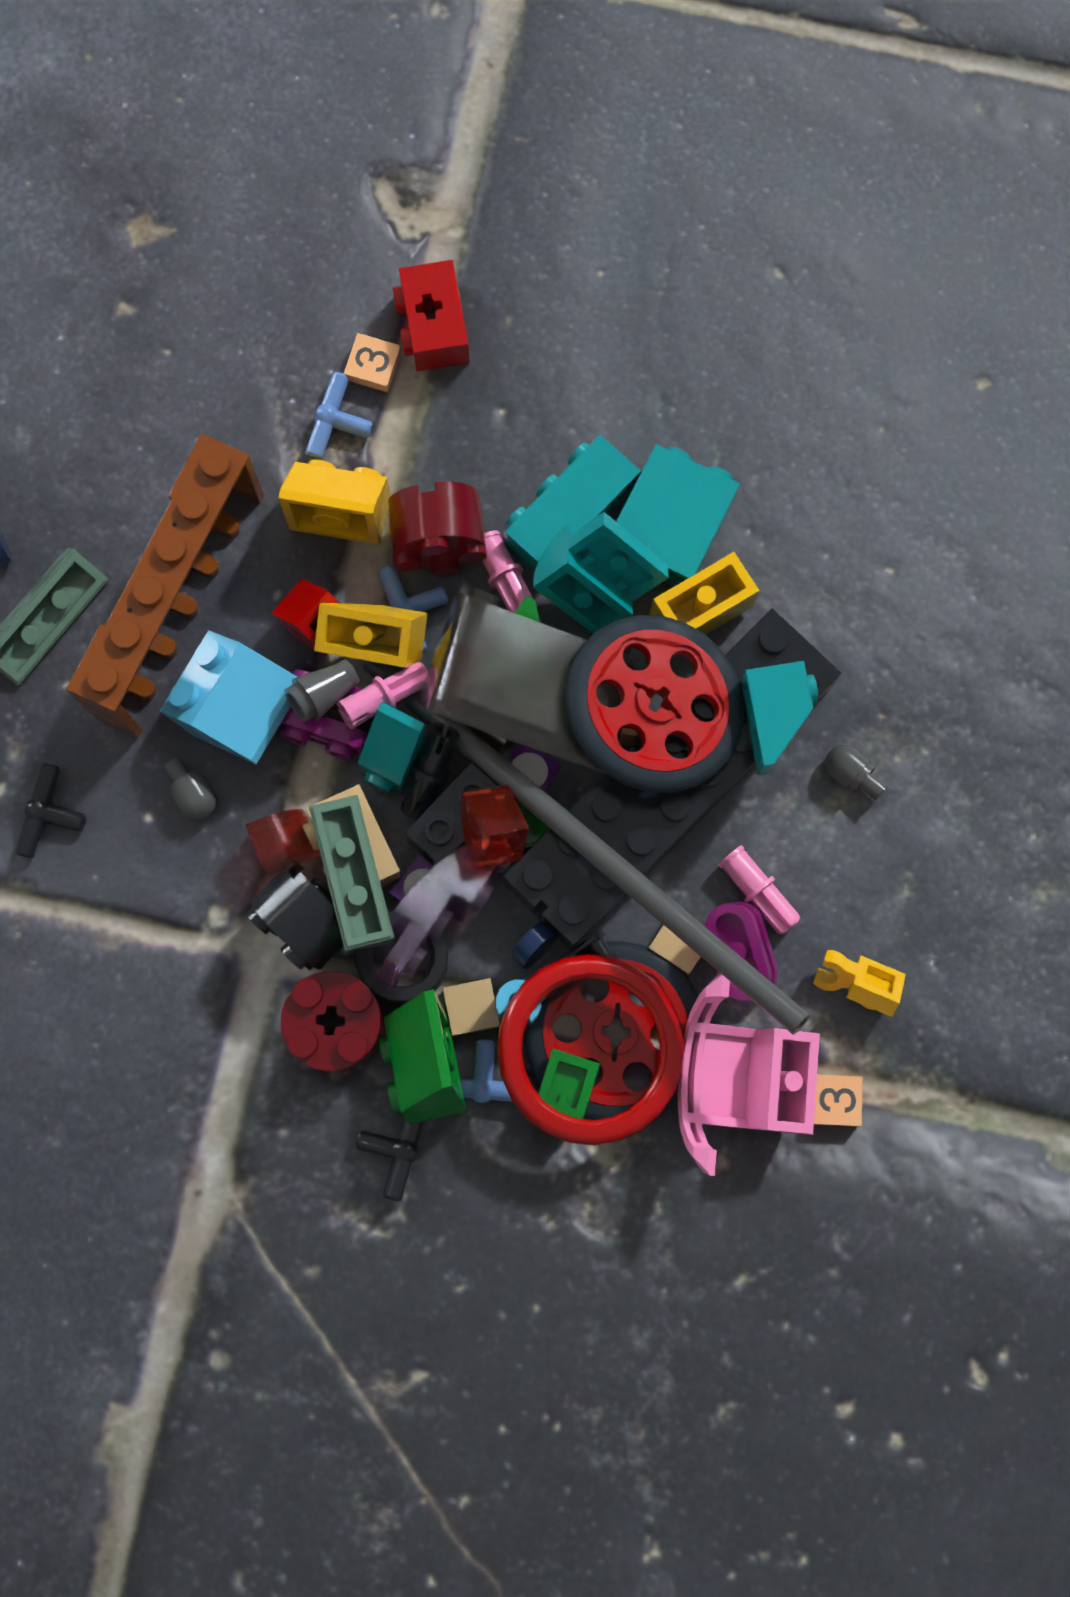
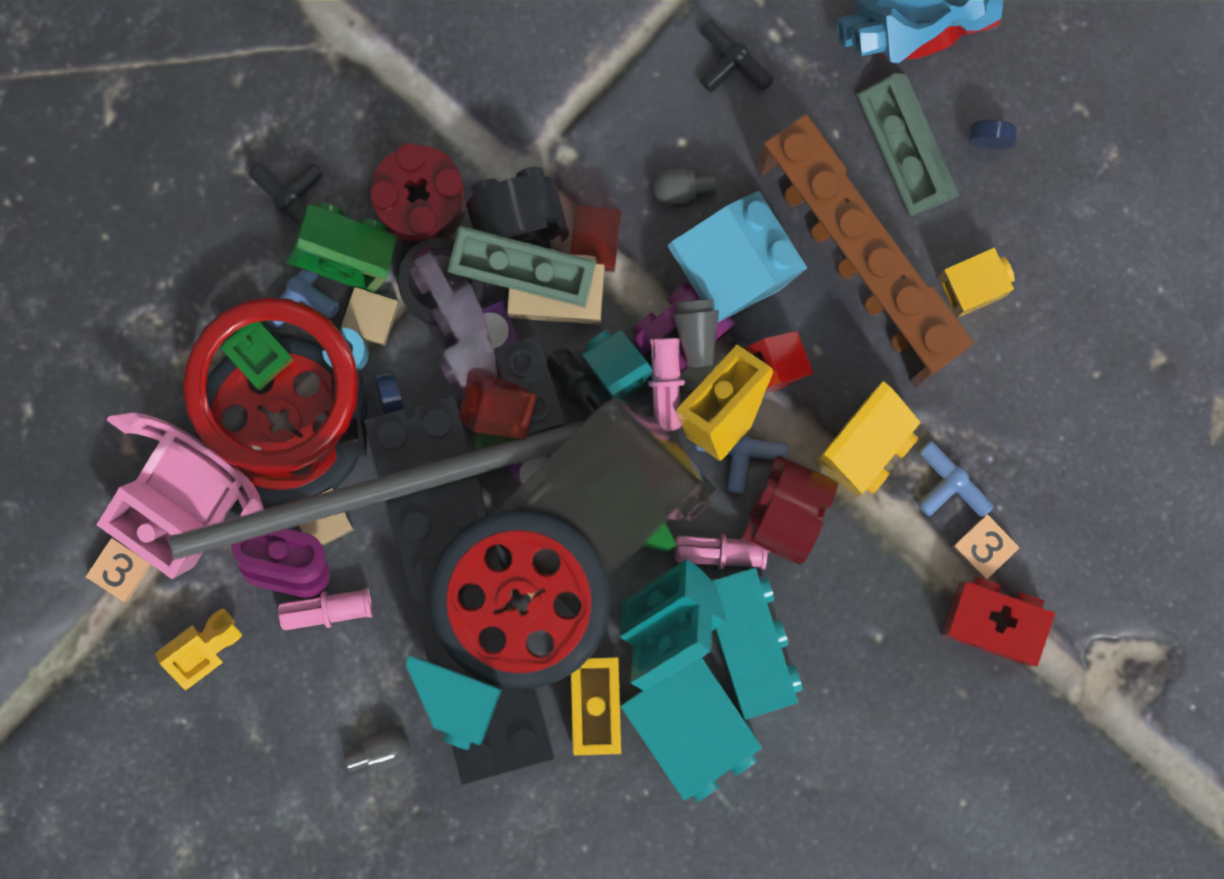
camera: 120 degrees right, 5 degrees up
none -> yellow brick [937,247,1015,318]

